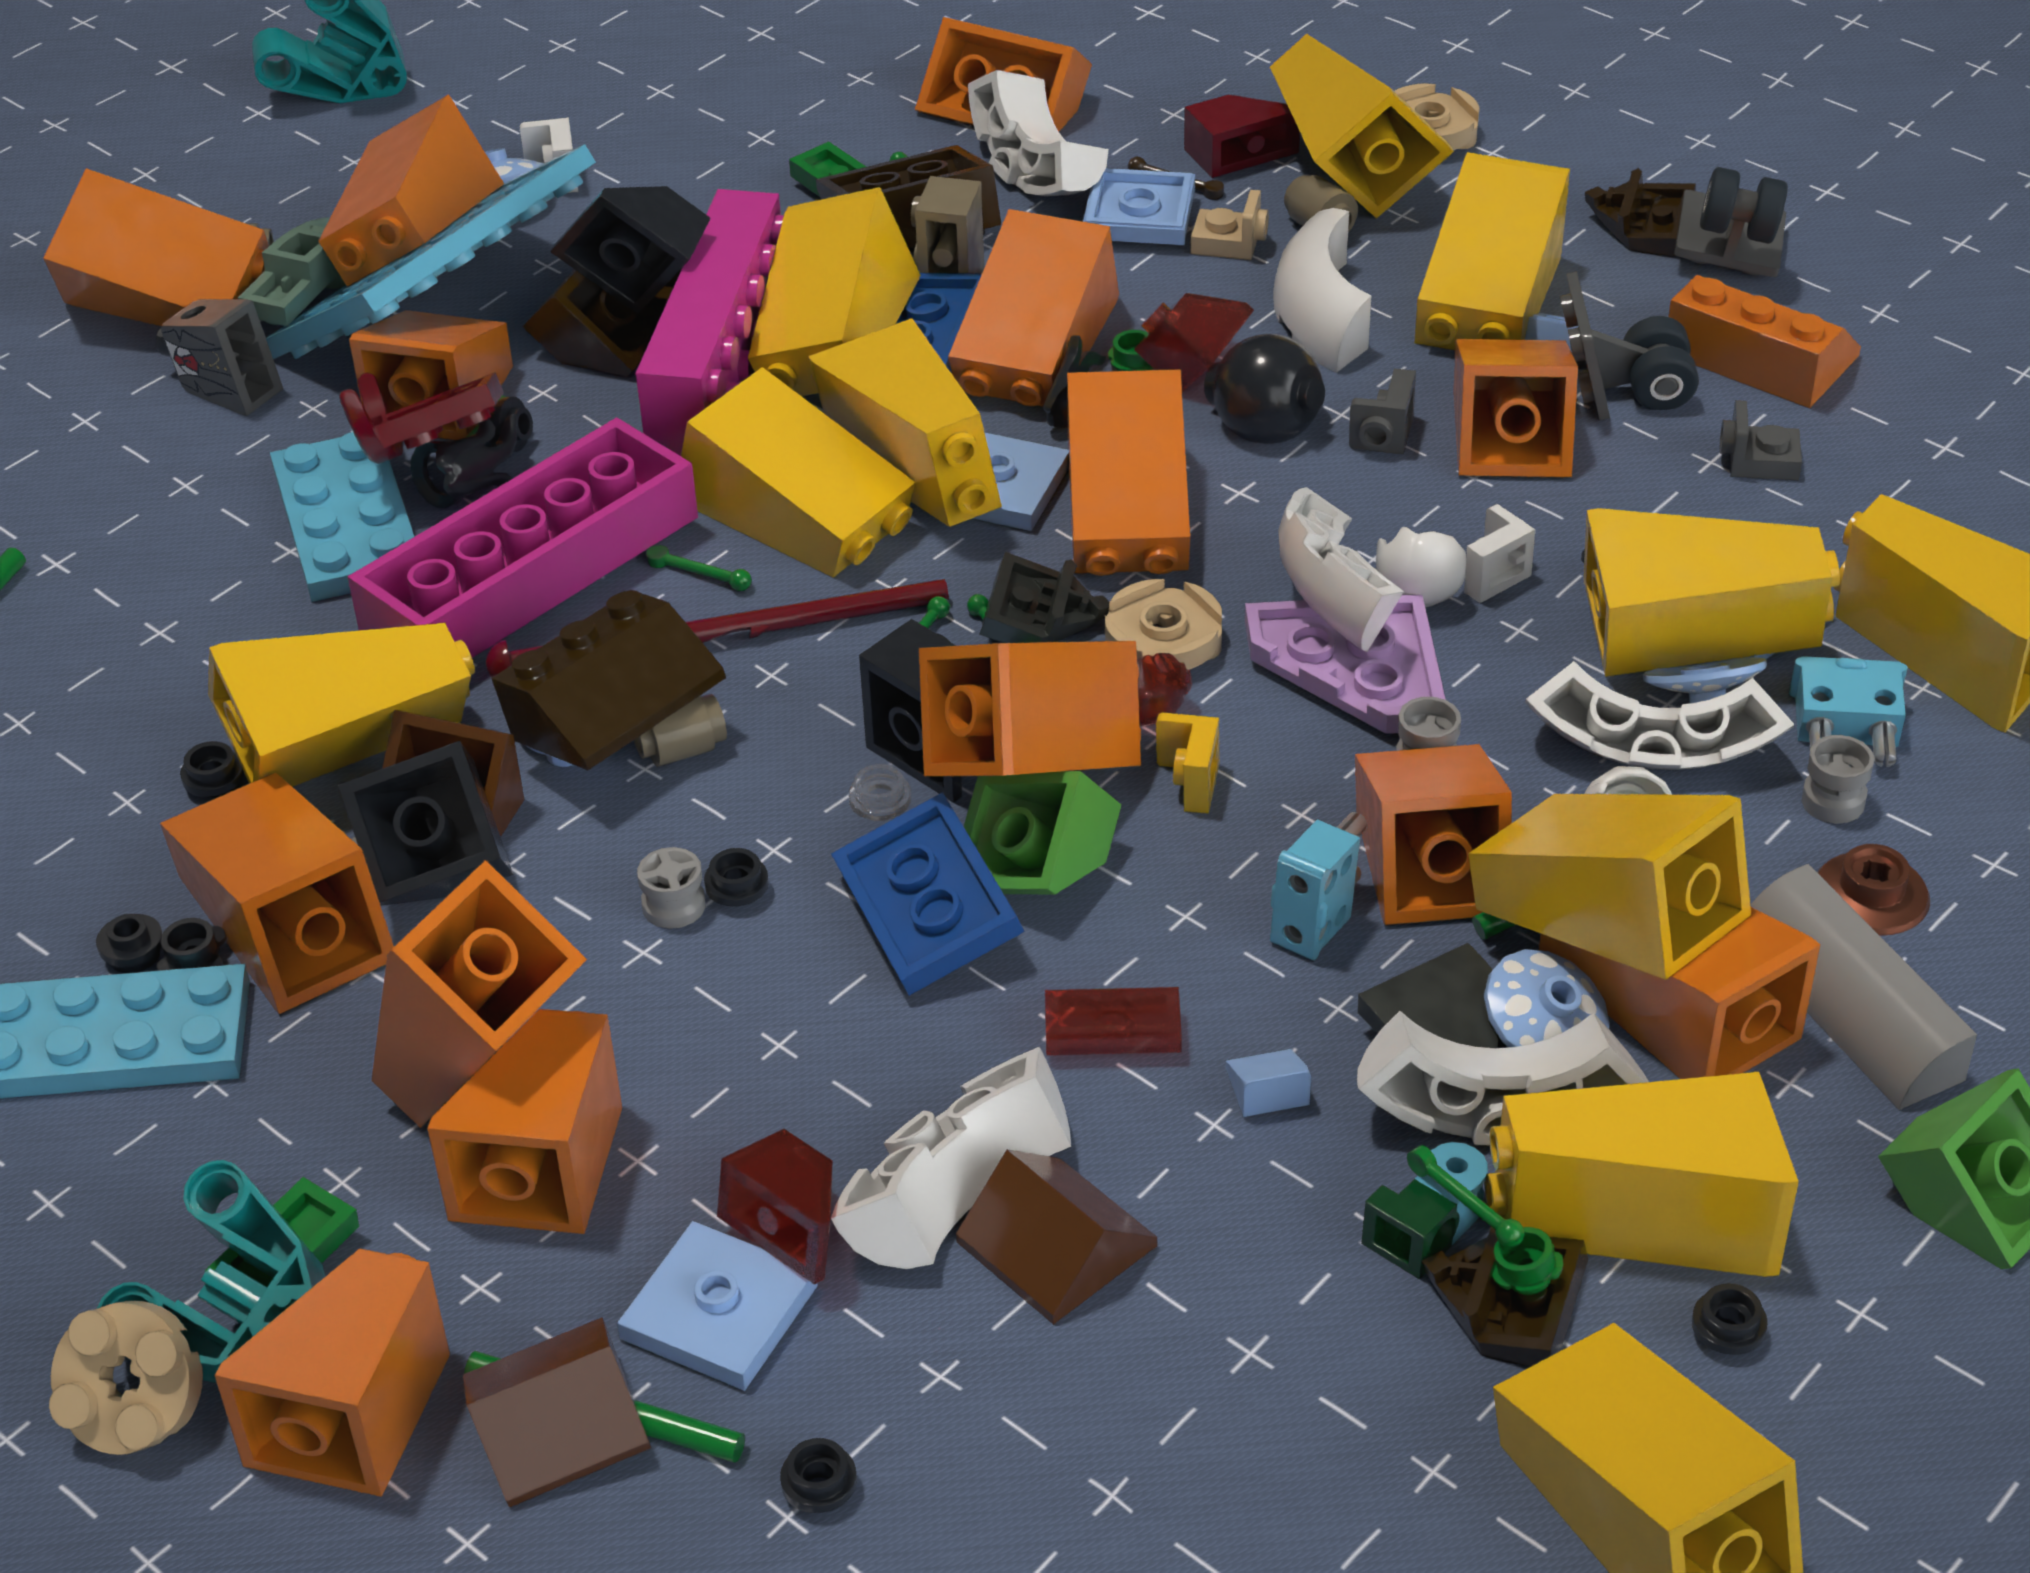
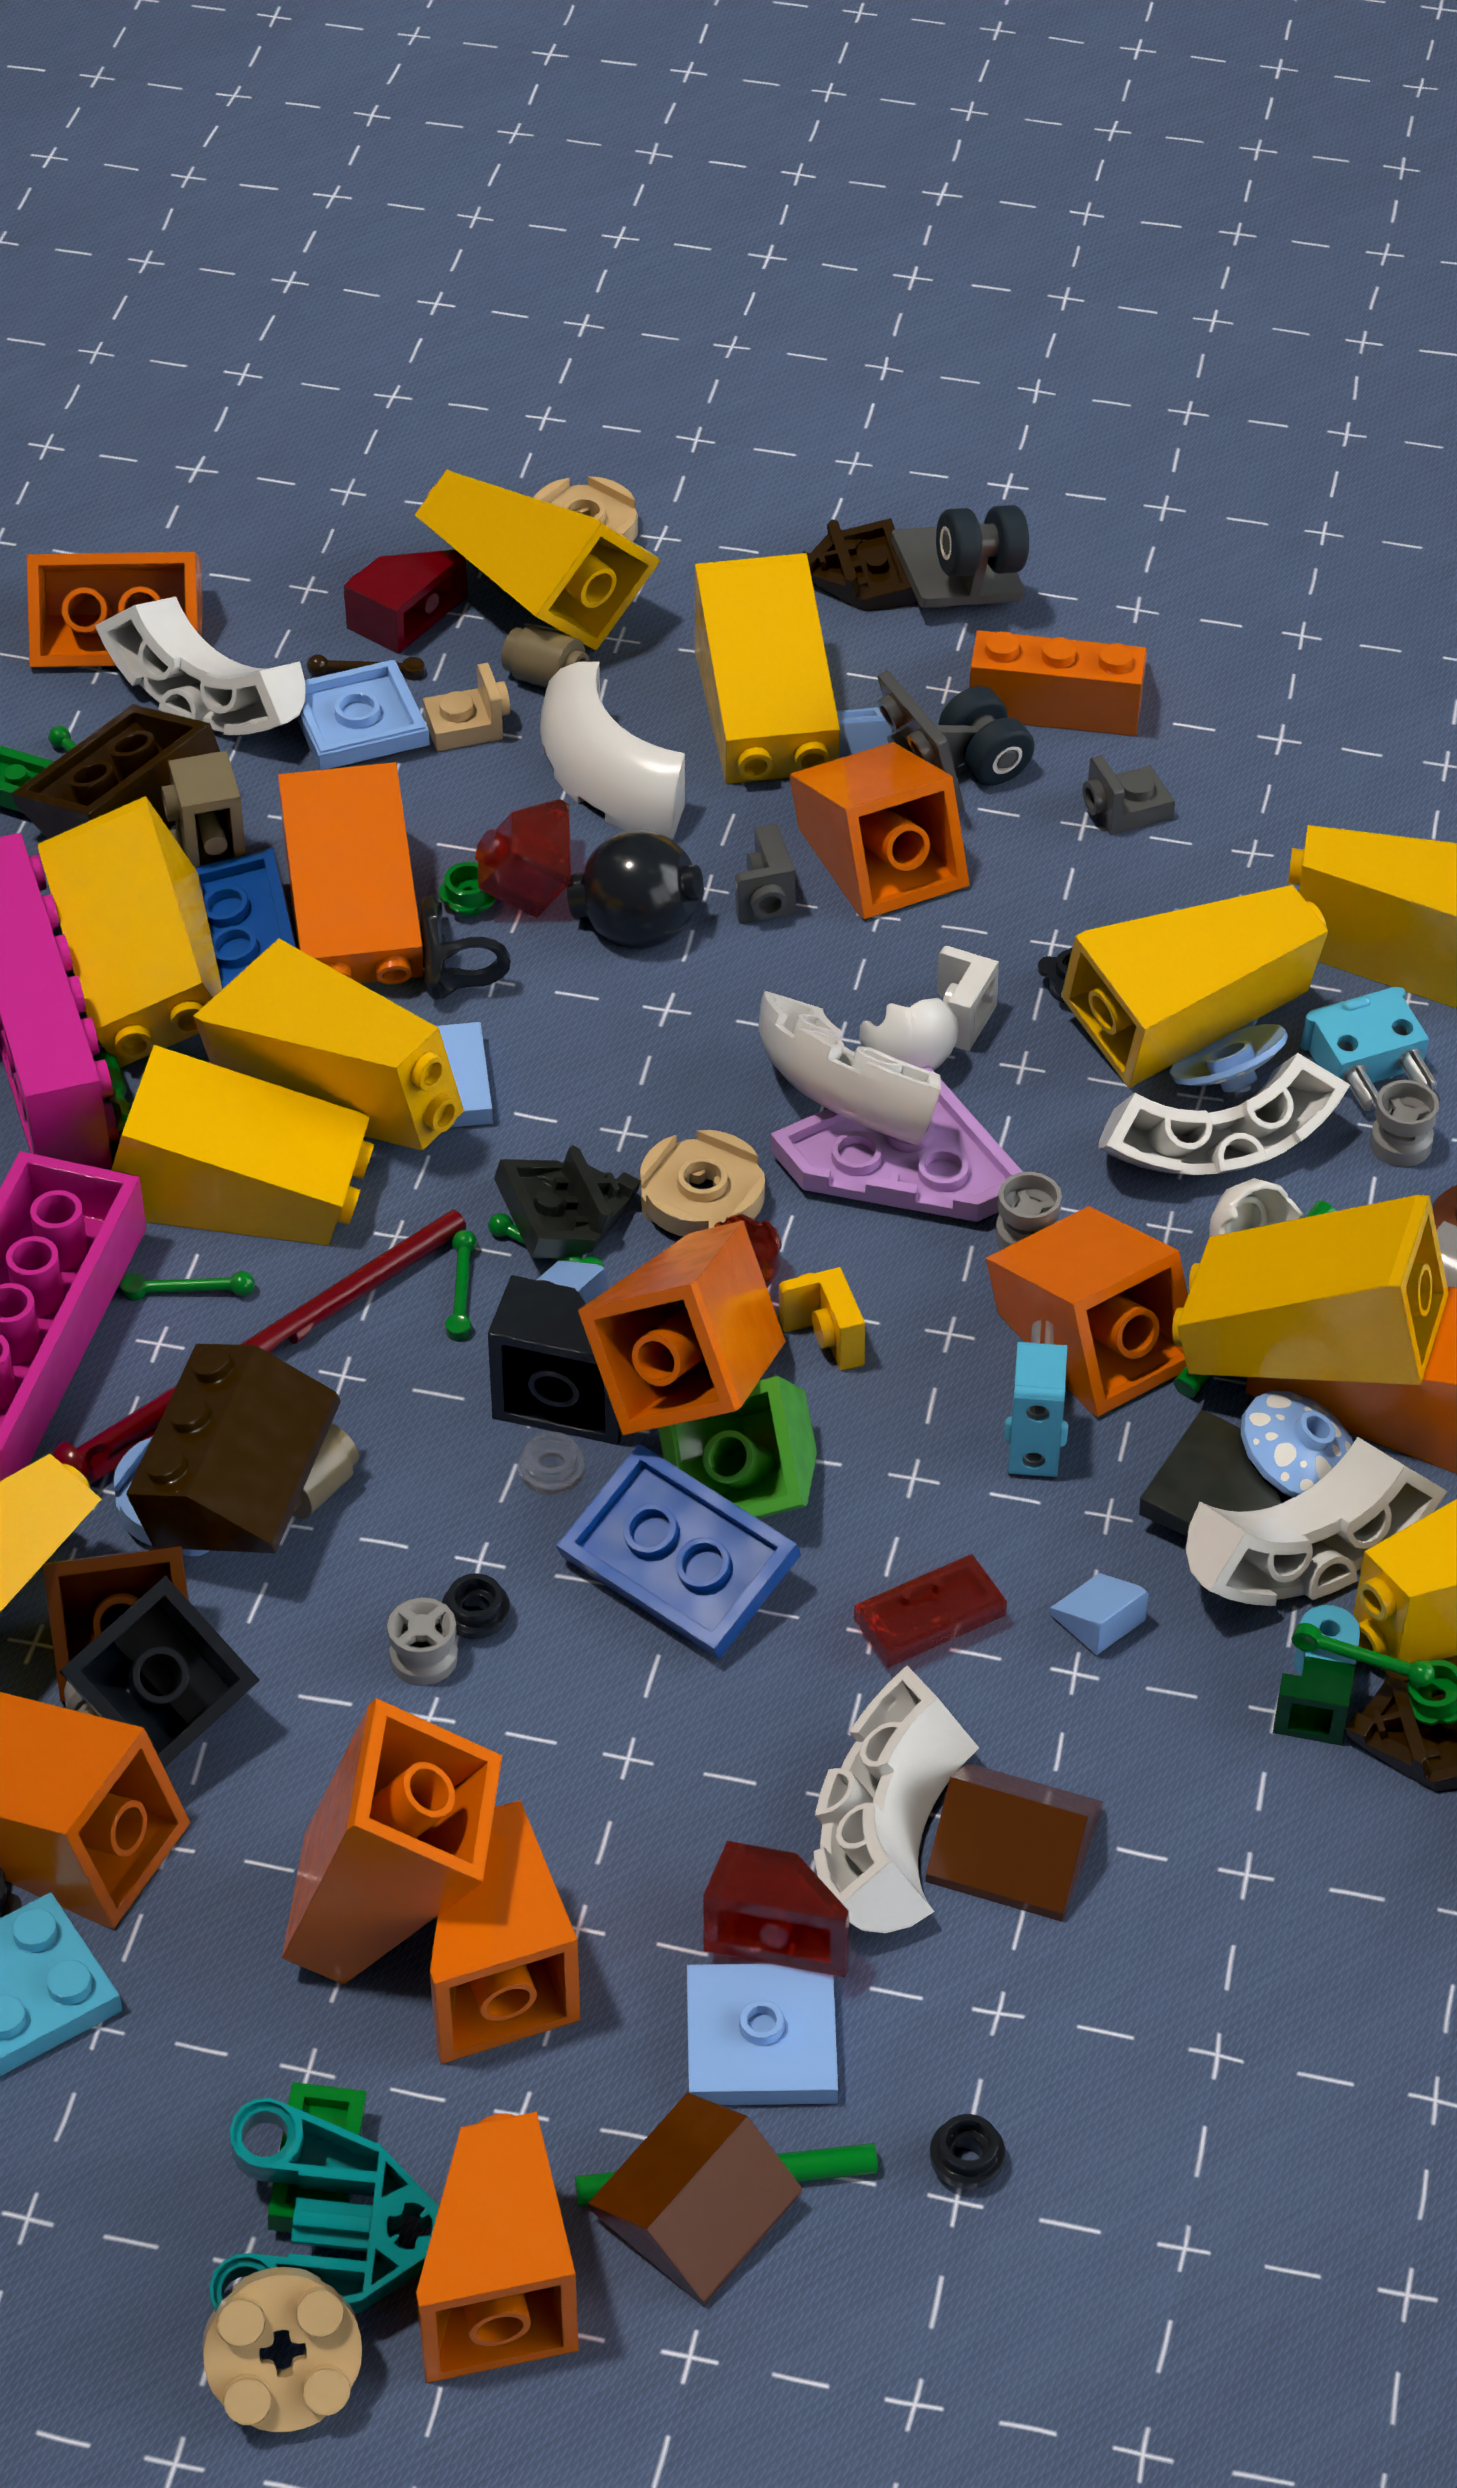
camera: 30 degrees left, 5 degrees up
orange slope [1067,370,1190,576] -> none

